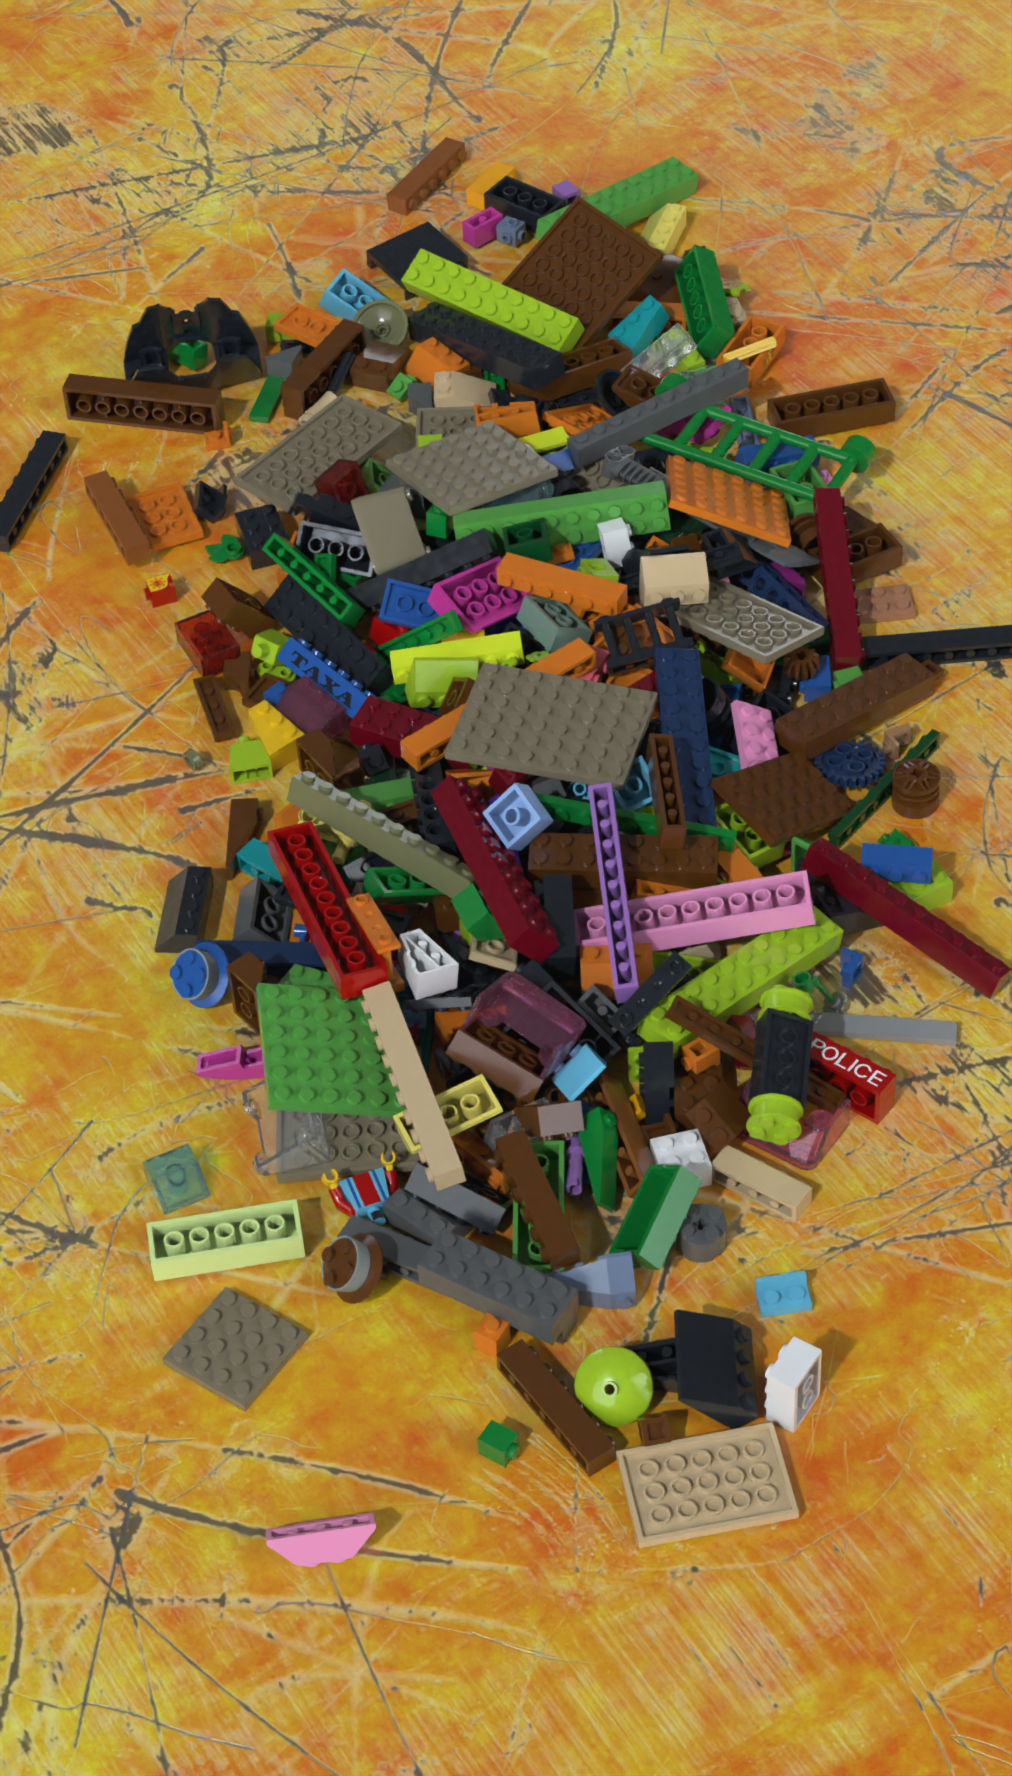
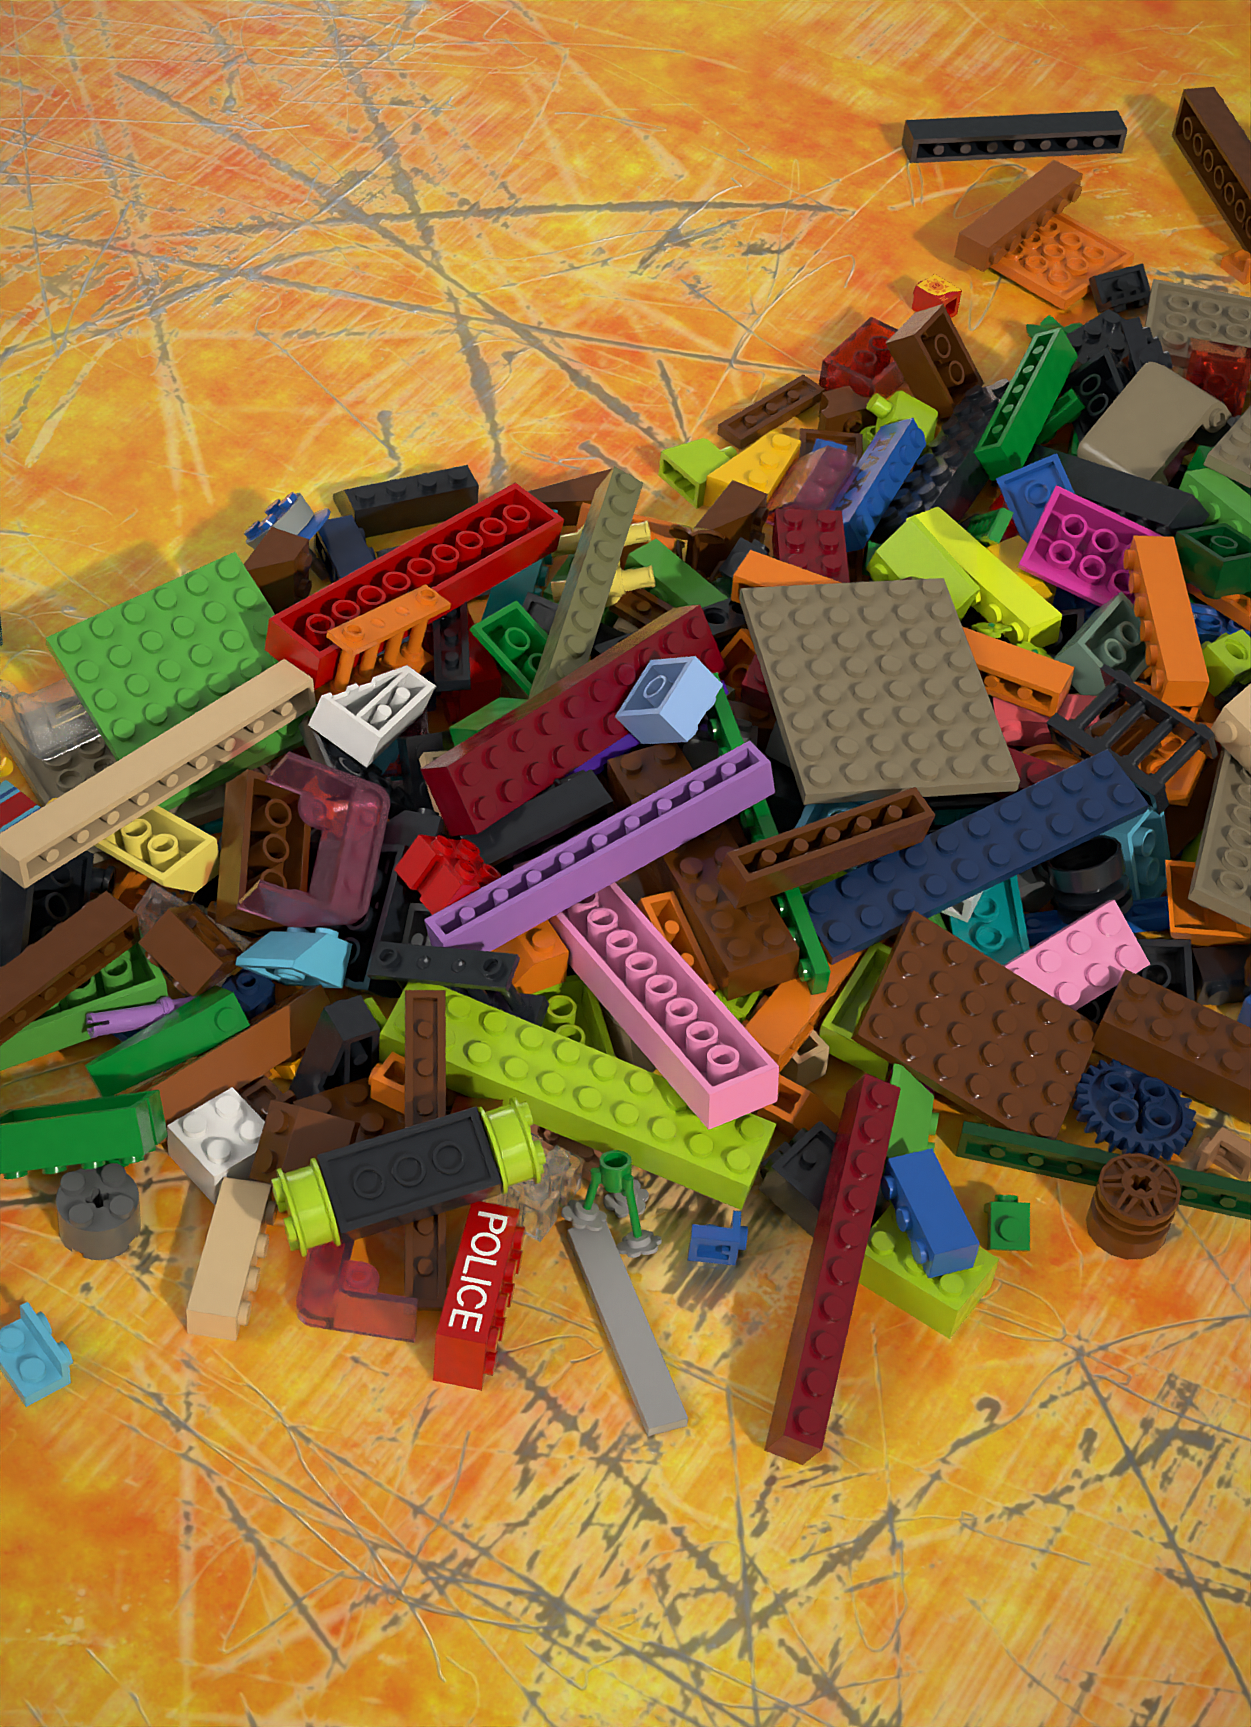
camera: 55 degrees right, 0 degrees up
olive tile [183,748,203,771] -> none
none -> red brick [394,834,501,915]

